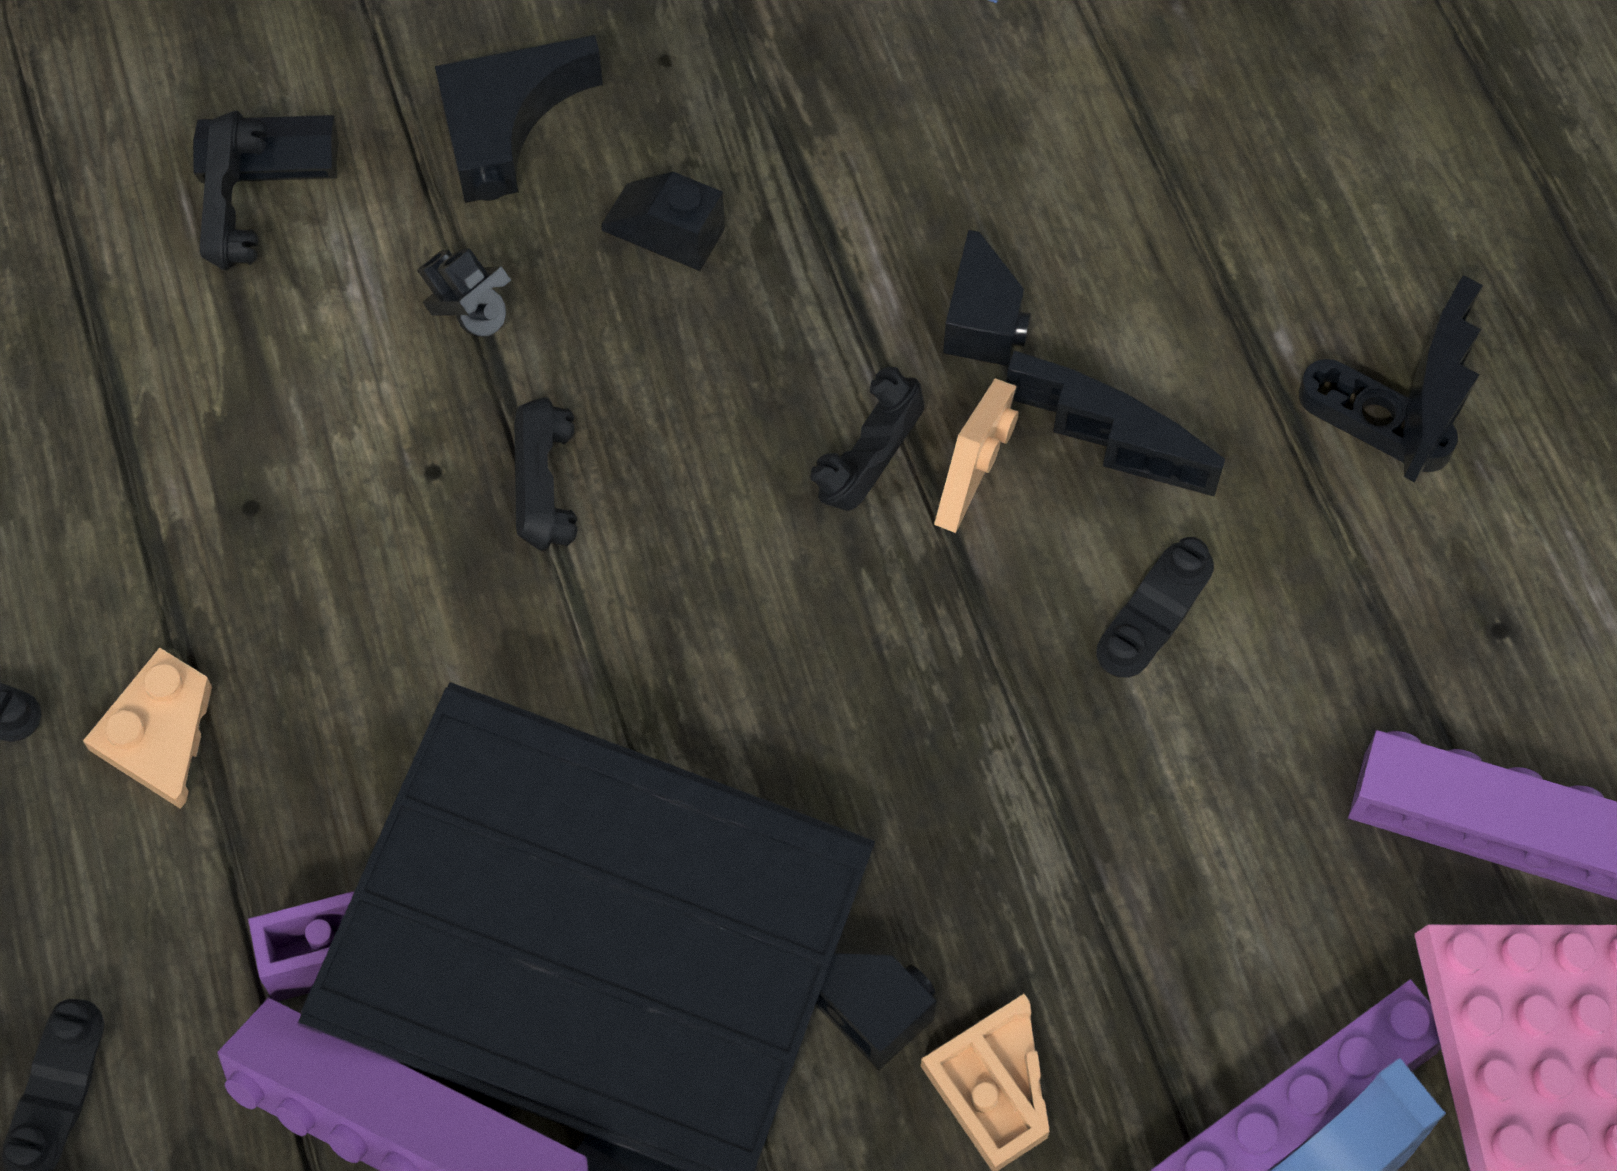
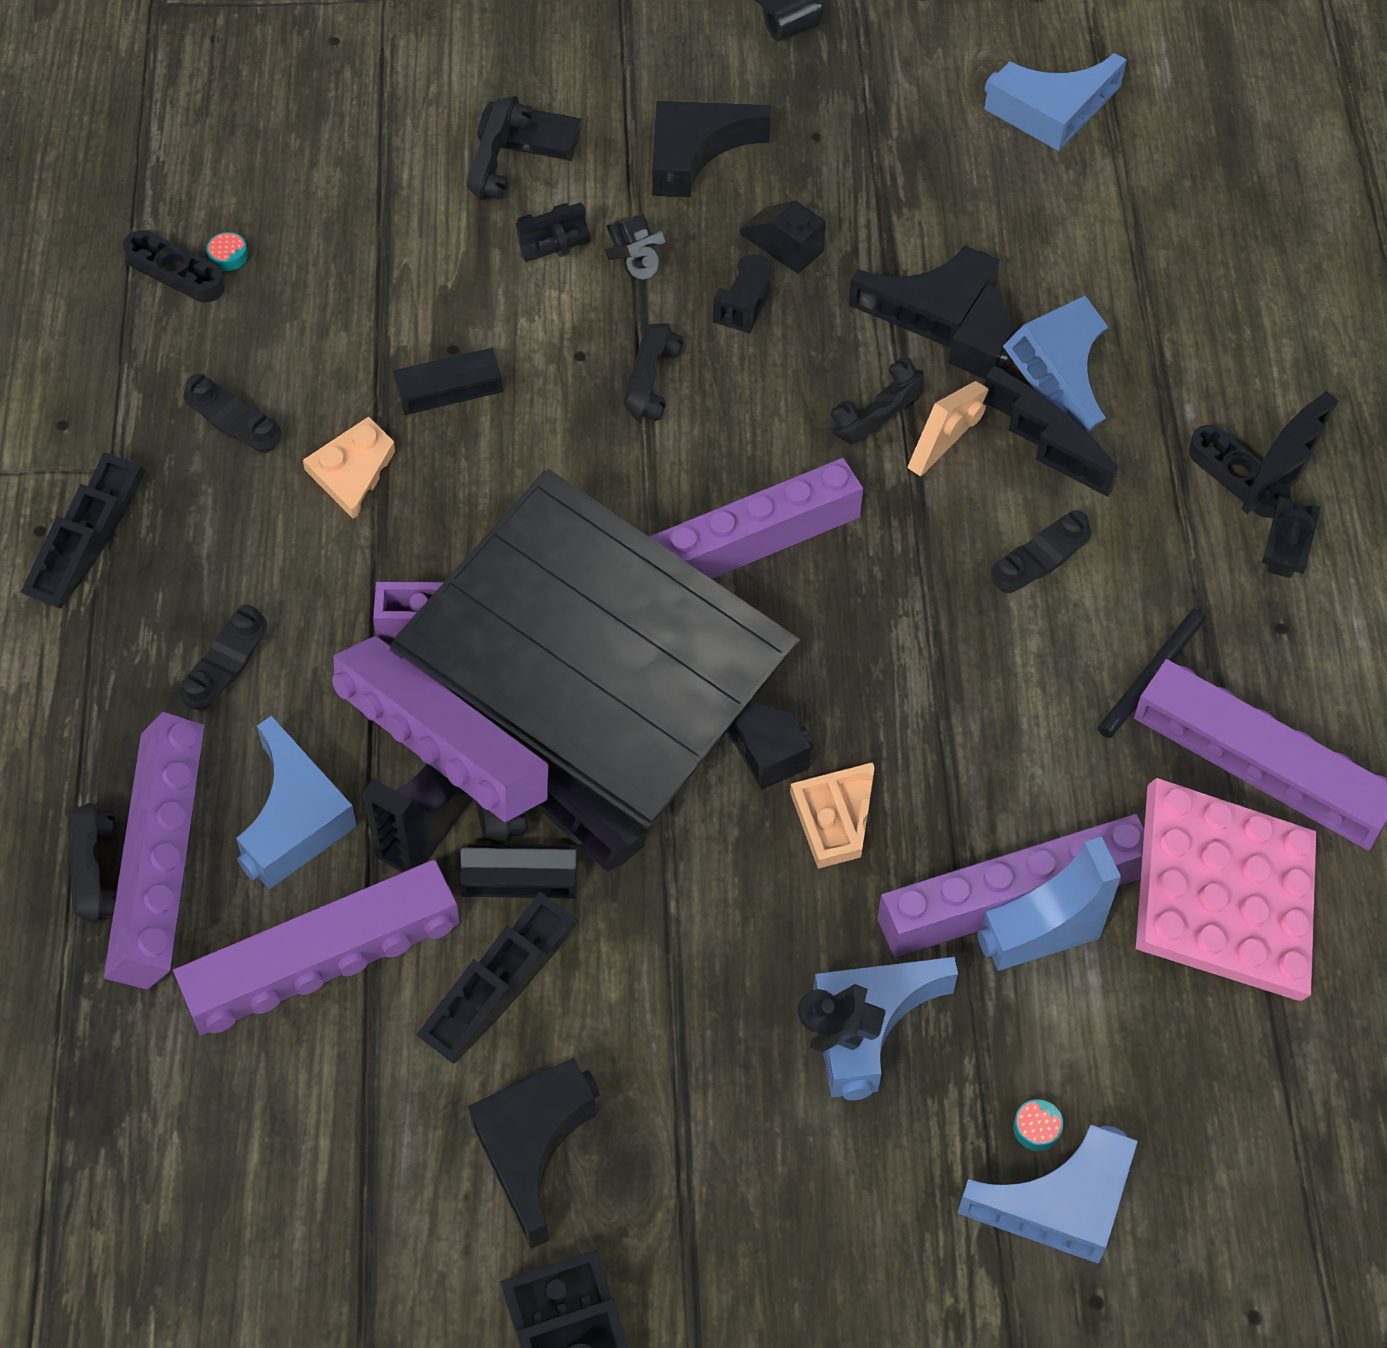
camera: 15 degrees right, 5 degrees down
none -> black piece [392,347,503,415]
none -> black hips [515,202,591,262]
none -> medium lavender brick [650,458,863,579]
none -> black leg [713,254,772,334]
none -> black arch [849,245,1000,348]
none -> medium blue arch [1003,296,1109,434]
none -> black piece [1097,609,1205,738]
none -> black hips [1262,496,1321,578]

